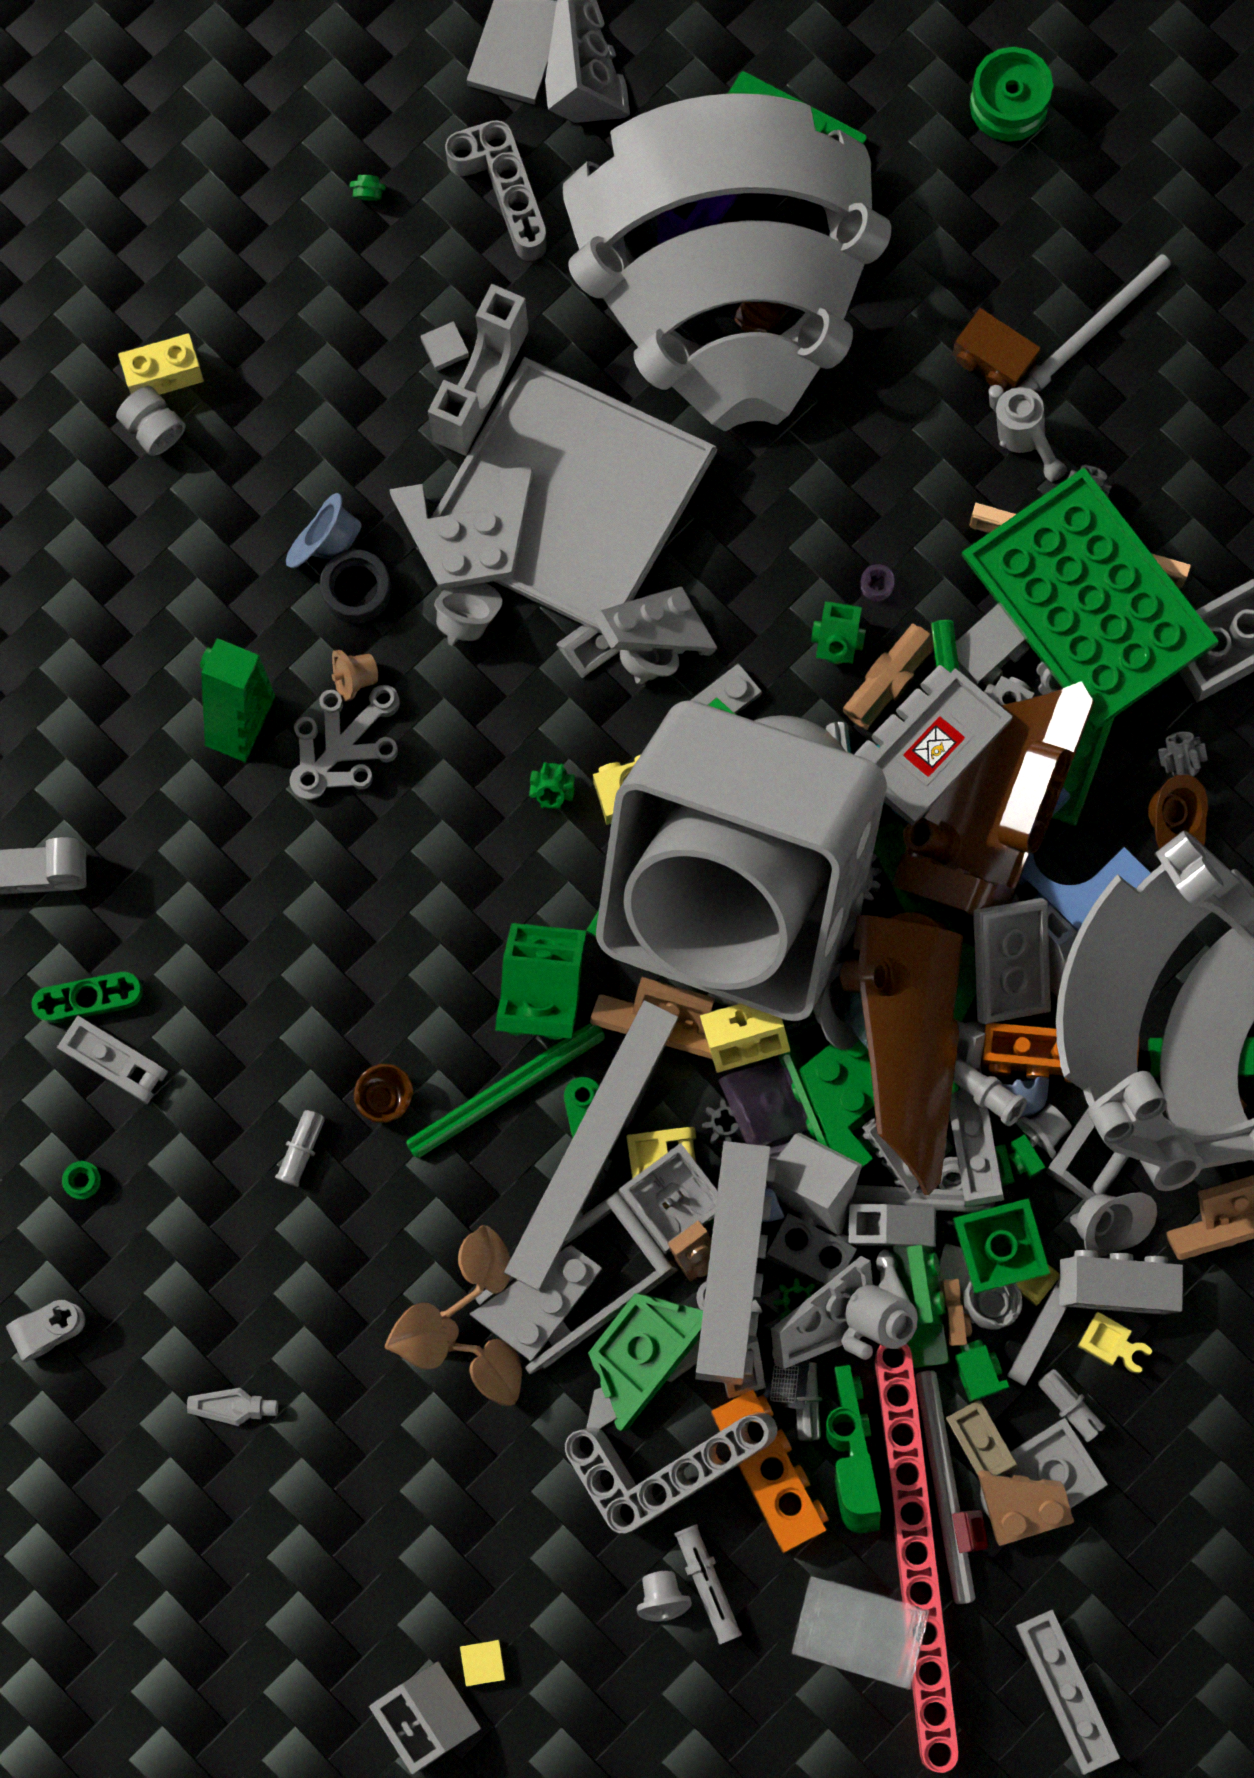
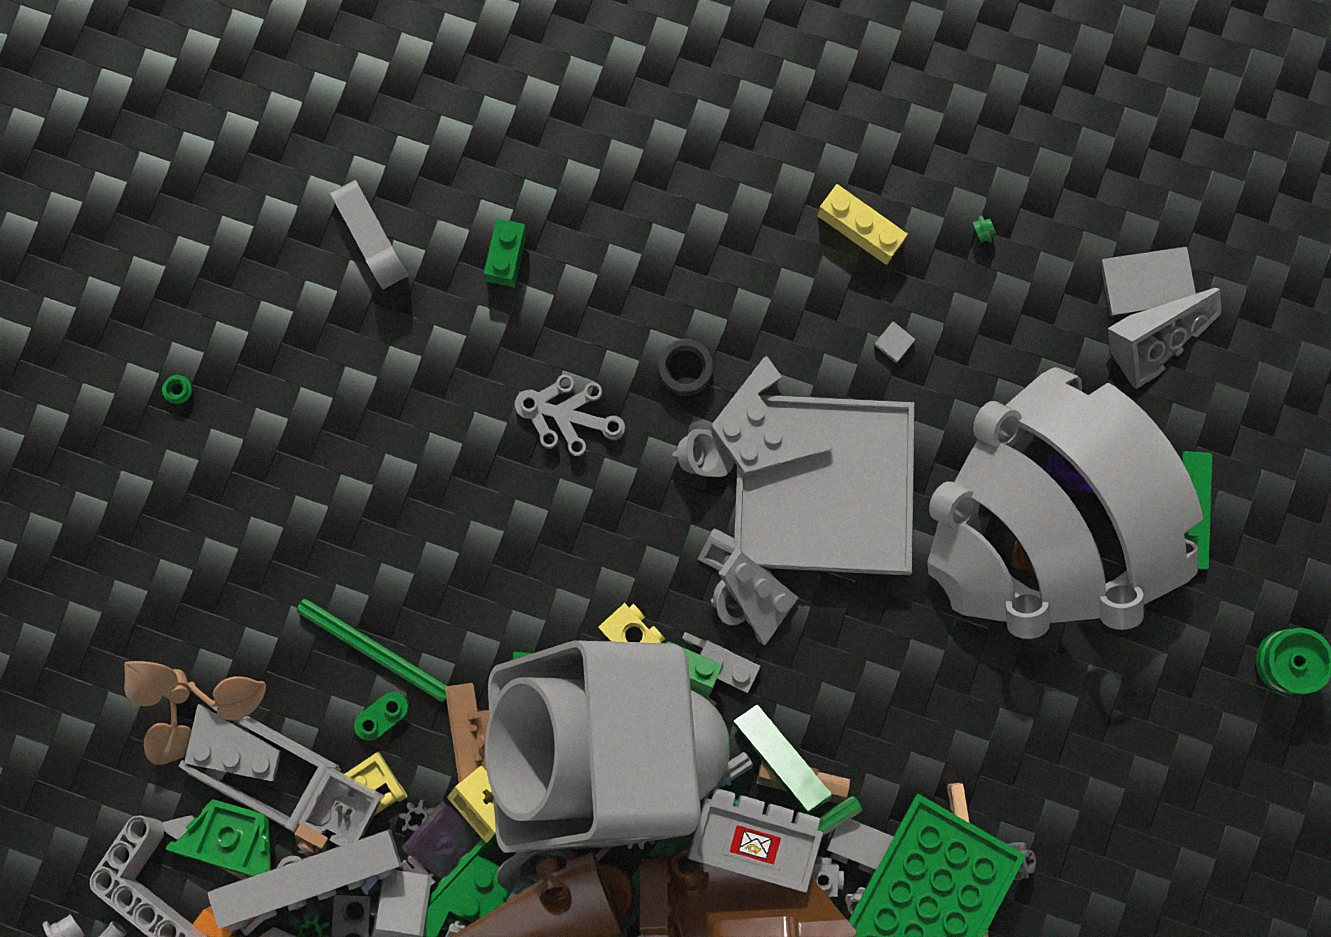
camera: 60 degrees right, 5 degrees up
light grey piece [6,1300,85,1362] -> none
green beam [32,972,143,1024] -> none
light grey plate [57,1016,168,1104] -> none
light grey wheel [116,386,186,456] -> none
light yellow brick [118,333,204,395] -> none
light grey piece [187,1388,278,1426] -> none
green wedge [200,638,276,762] -> none
light grey axle [275,1110,325,1187] -> none
sand blue piece [286,493,362,568] -> none
medium nougat piece [332,650,378,701] -> none
reddish brown hair [354,1063,414,1123] -> none
light grey arch [428,284,529,456] -> none
light grey beam [445,120,547,261] -> none
green bracket [495,923,586,1040] -> none
light grey tile [504,1000,678,1291] -> none
green gear [529,762,575,809] -> none
green brick [811,601,866,664] -> none
clear purple bush [860,564,894,601] -> none
reddish brown brick [952,308,1041,391] -> none
light grey piece [989,385,1067,482] -> none
light grey bar [1017,254,1171,391] -> none
none -> green brick [484,218,527,288]
none -> tile [734,705,832,815]
none -> light yellow brick [817,184,908,265]

